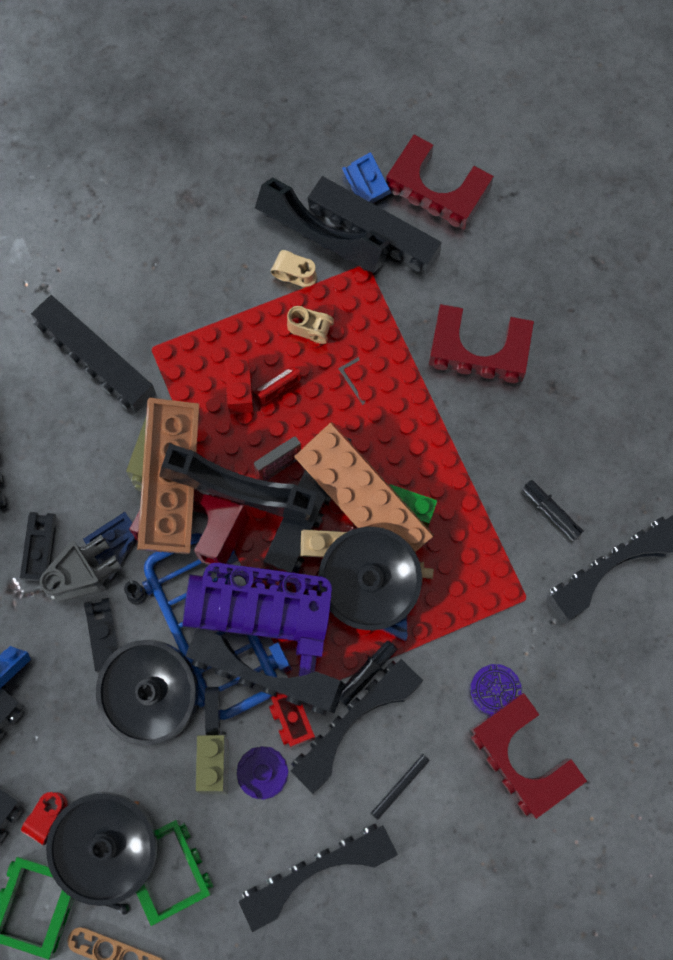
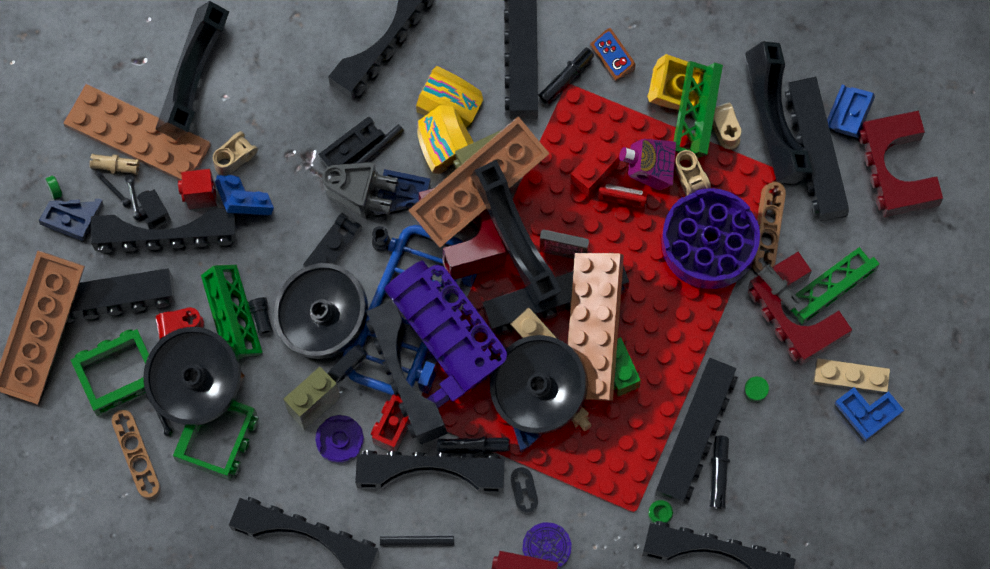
camera: 50 degrees right, 0 degrees up
none -> green fence [201,265,263,359]
none -> black pin [248,297,273,335]
none -> black piece [353,124,404,164]
none -> yellow slope [416,66,483,127]
none -> yellow slope [417,105,474,174]
none -> black beam [511,467,538,515]
none -> black axle [538,47,594,105]
none -> slope [590,28,636,82]
none -> magenta torso [619,139,676,191]
none -> yellow slope [647,54,703,112]
none -> green tile [648,500,673,524]
none -> black brick [655,357,738,506]
none -> dark purple brick [661,188,760,289]
none -> green fence [674,61,723,159]
none -> green tile [744,376,769,402]
none -> medium nougat beam [752,182,786,273]
none -> dark grey pin [758,264,801,311]
none -> green fence [784,247,880,326]
none -> tan plate [814,358,890,394]
none -> blue plate [834,387,904,441]

